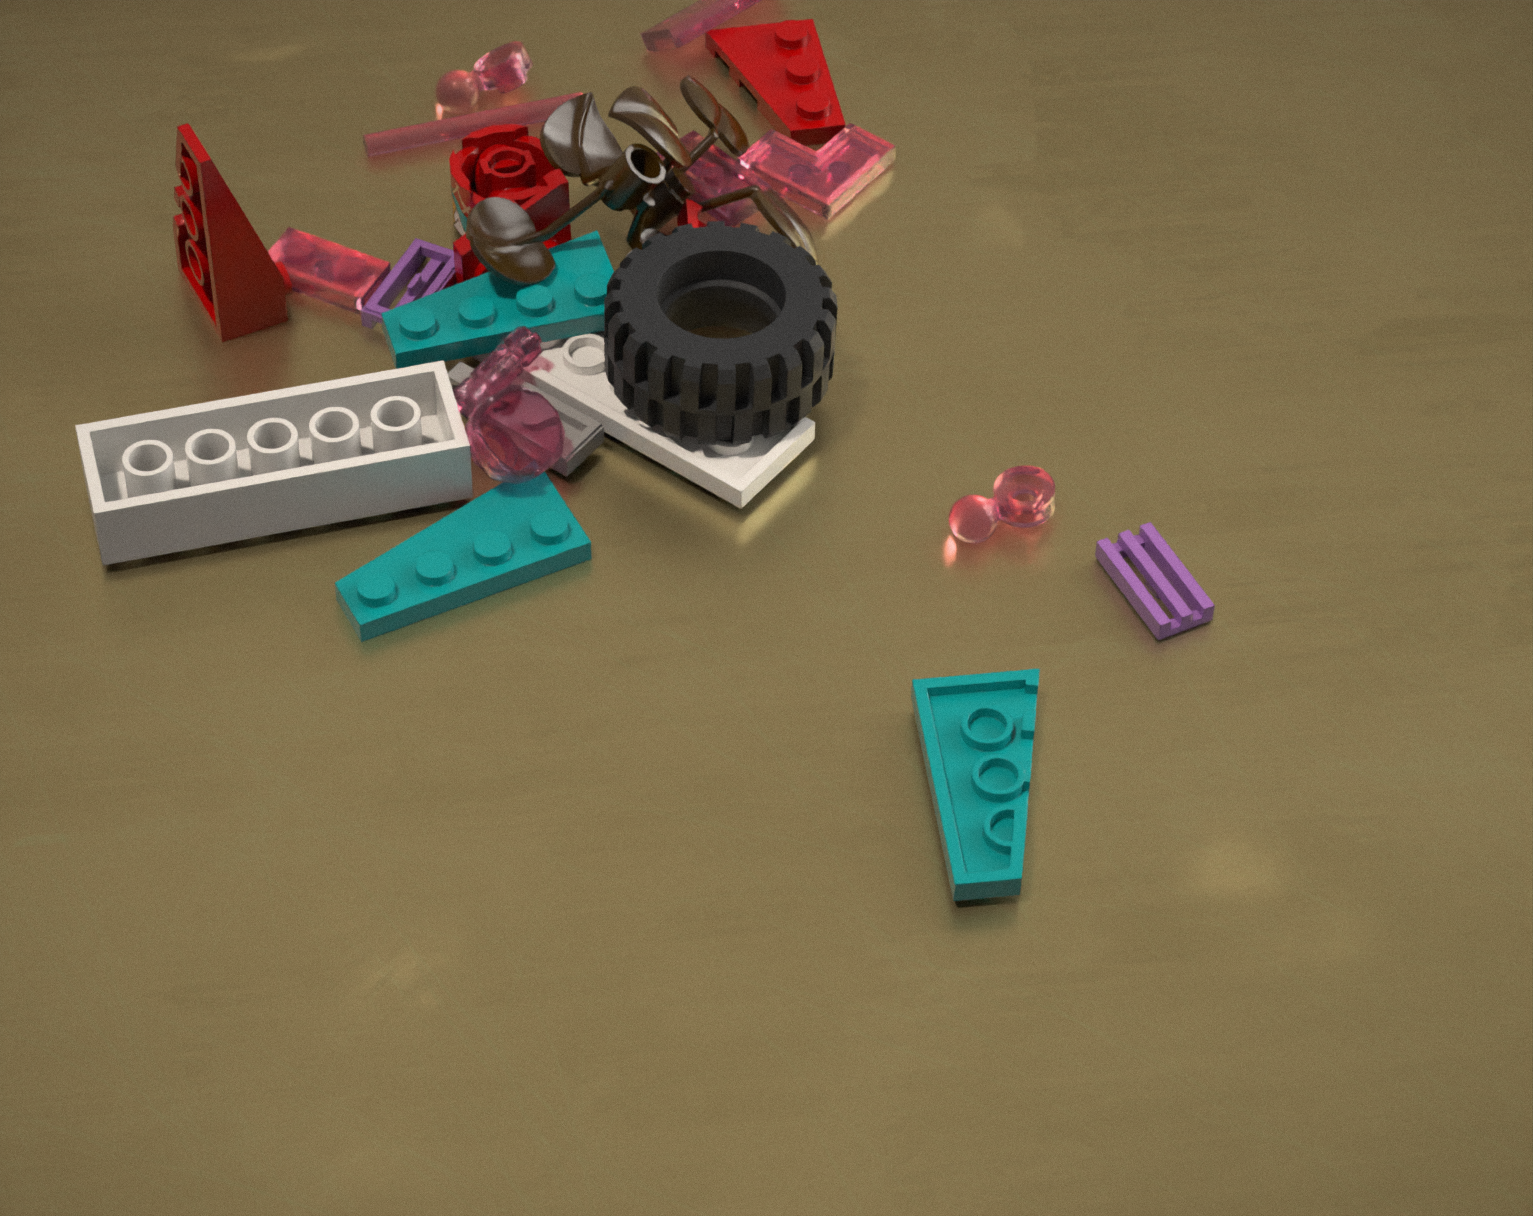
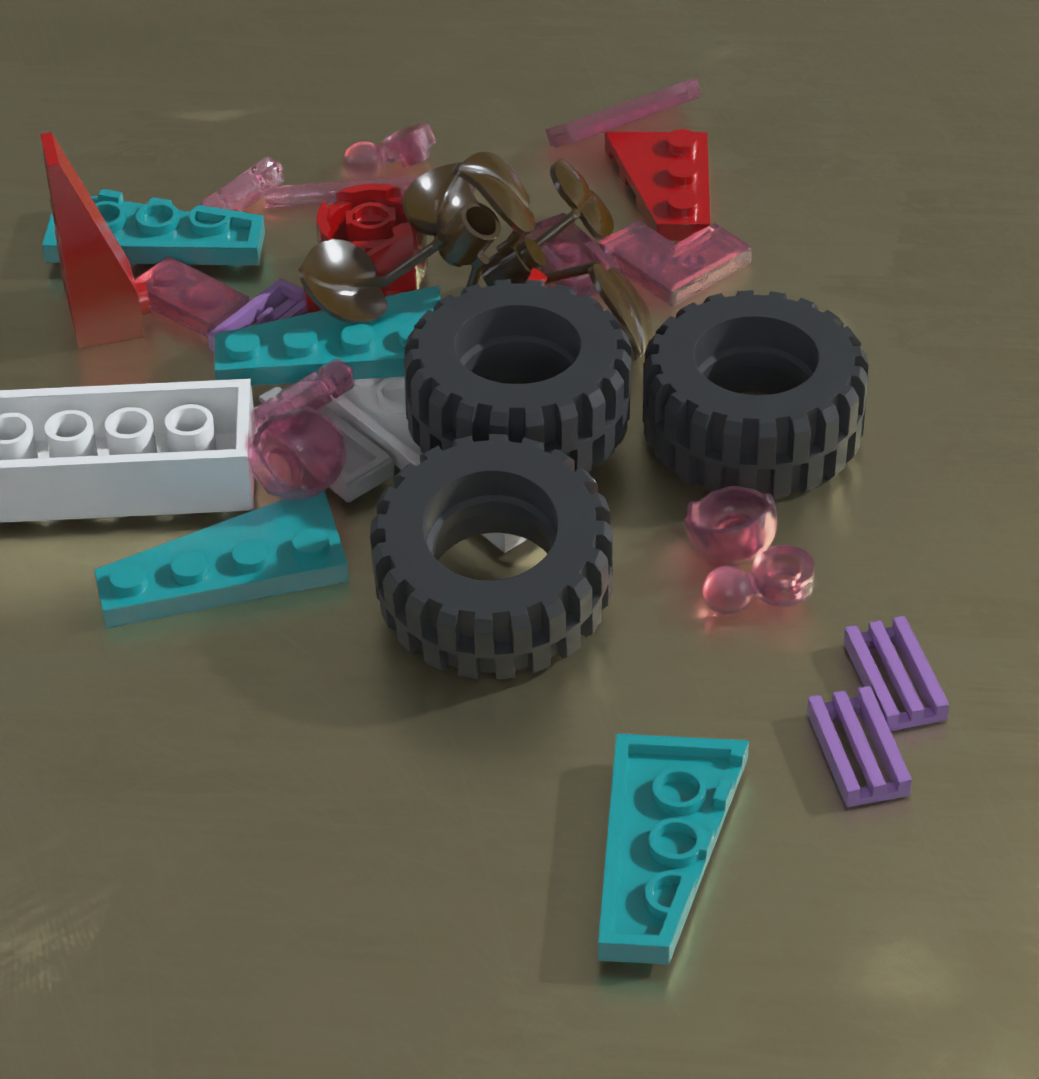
camera: 15 degrees right, 5 degrees down
none -> teal wing [42,189,265,267]
none -> clear pink axle [199,157,284,212]
none -> black tyre [370,434,613,680]
none -> black tyre [642,290,869,501]
none -> clear pink hair [683,486,777,566]
none -> medium lavender tile [807,686,912,807]

